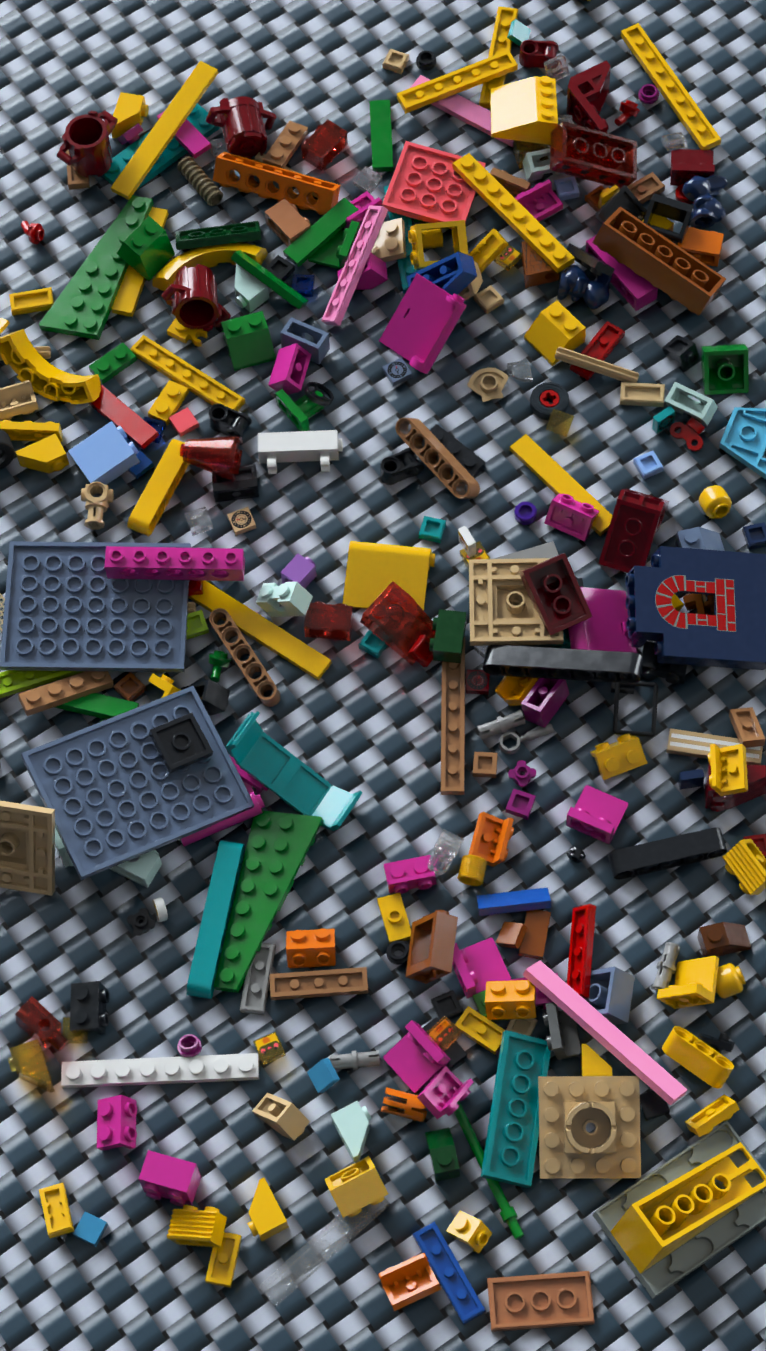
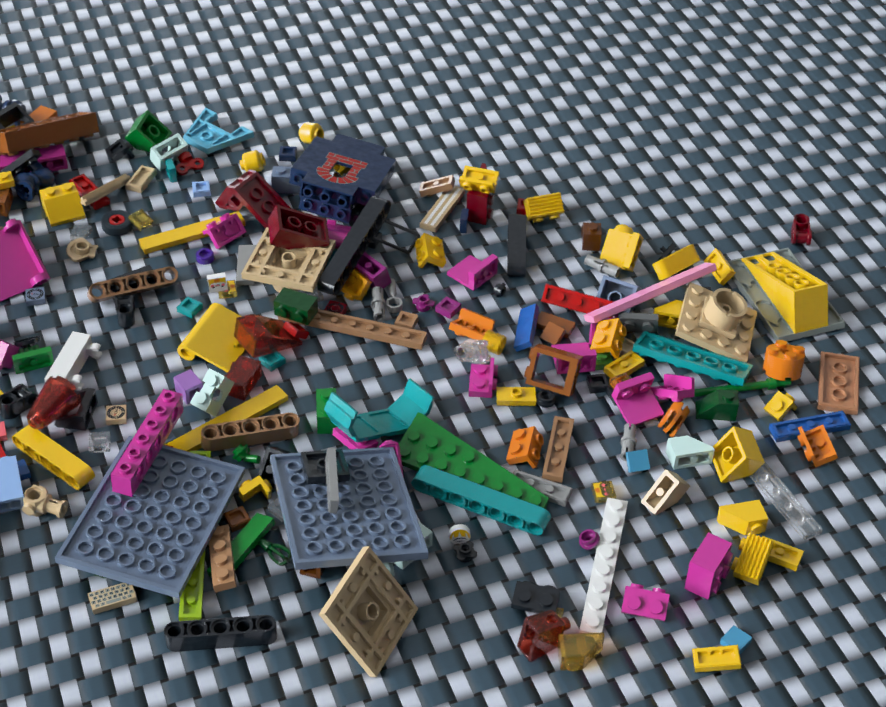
camera: 80 degrees left, 20 degrees down
none -> green brick [316,388,337,434]
none -> light grey tile [325,448,339,513]
none -> orange brick [763,340,805,381]

